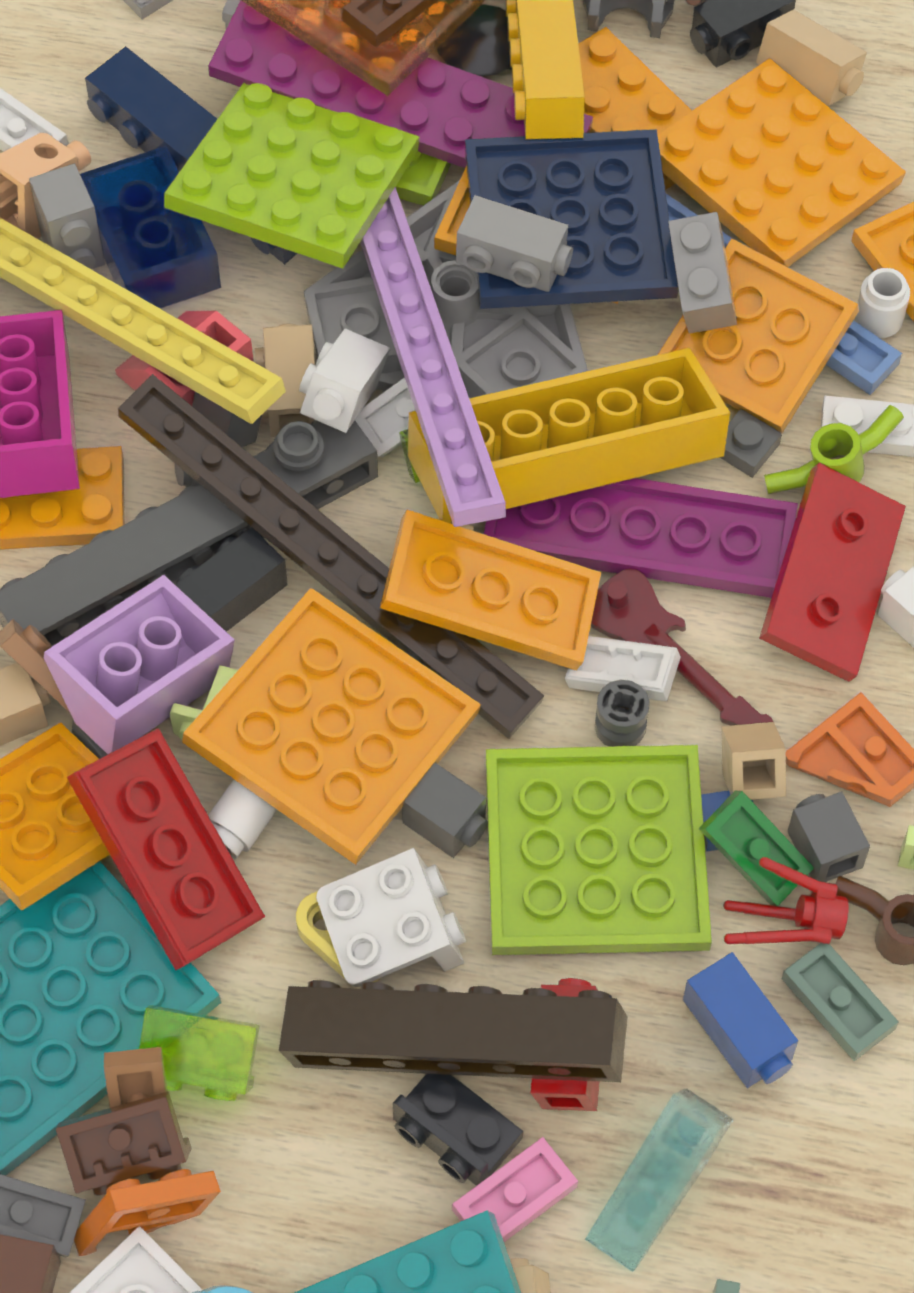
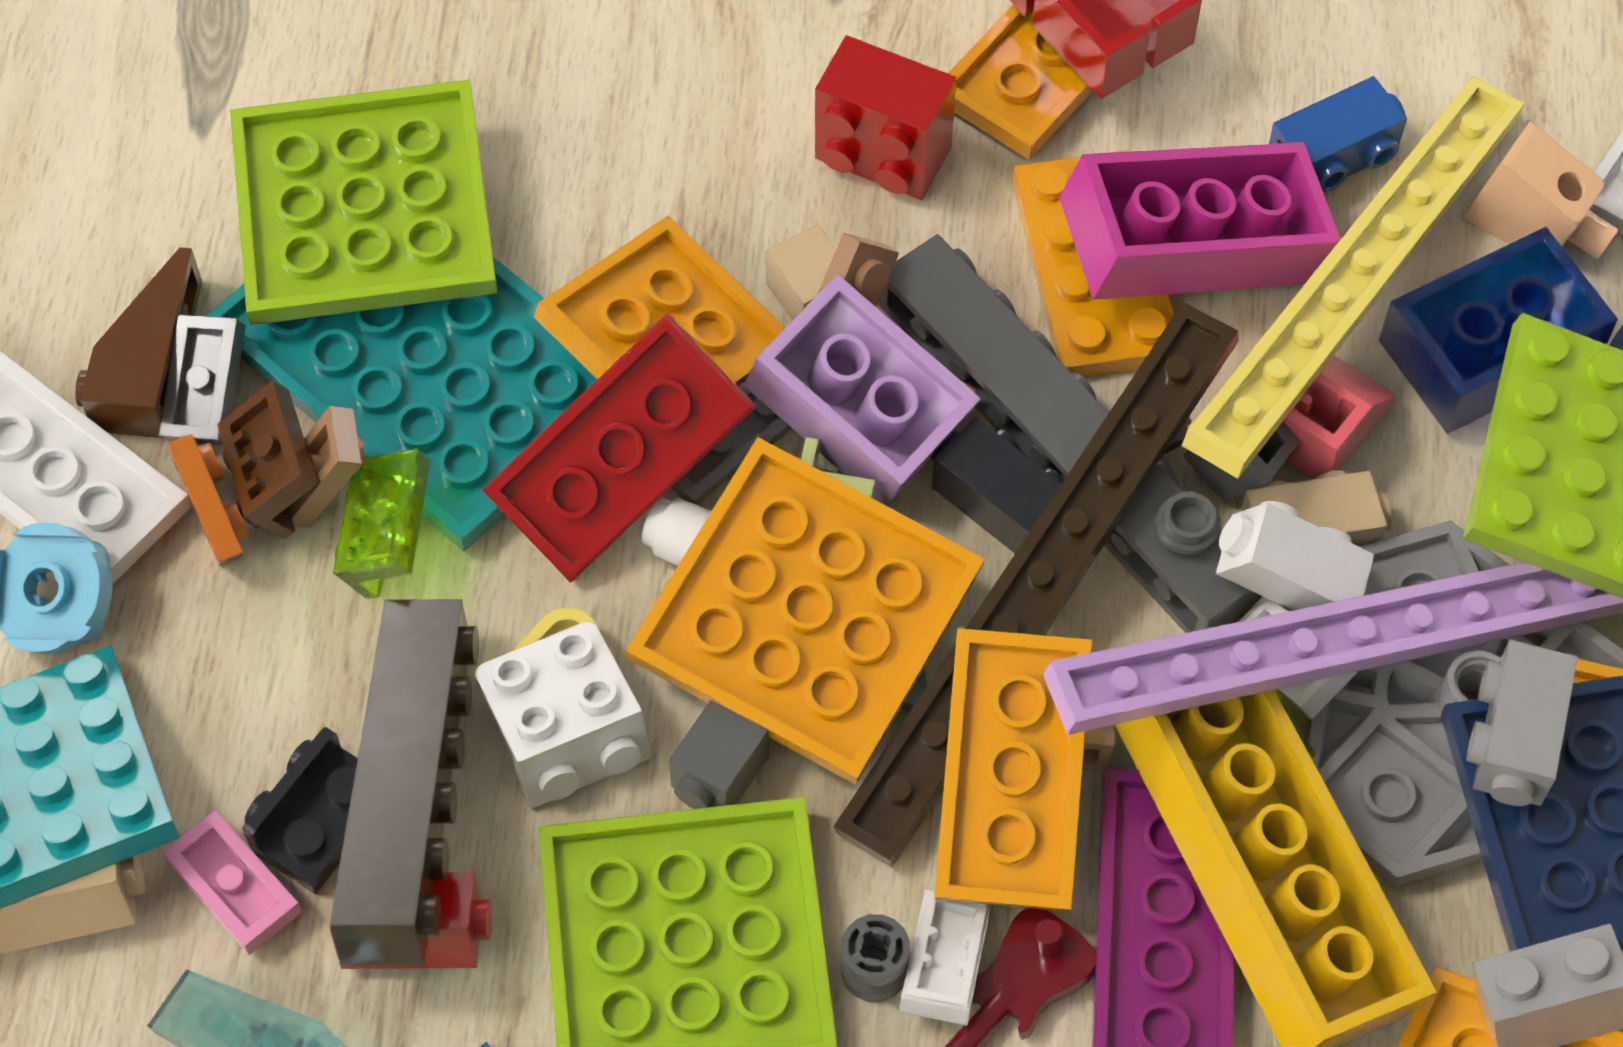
camera: 85 degrees right, 0 degrees up
light grey brick [29,163,105,270] -> none

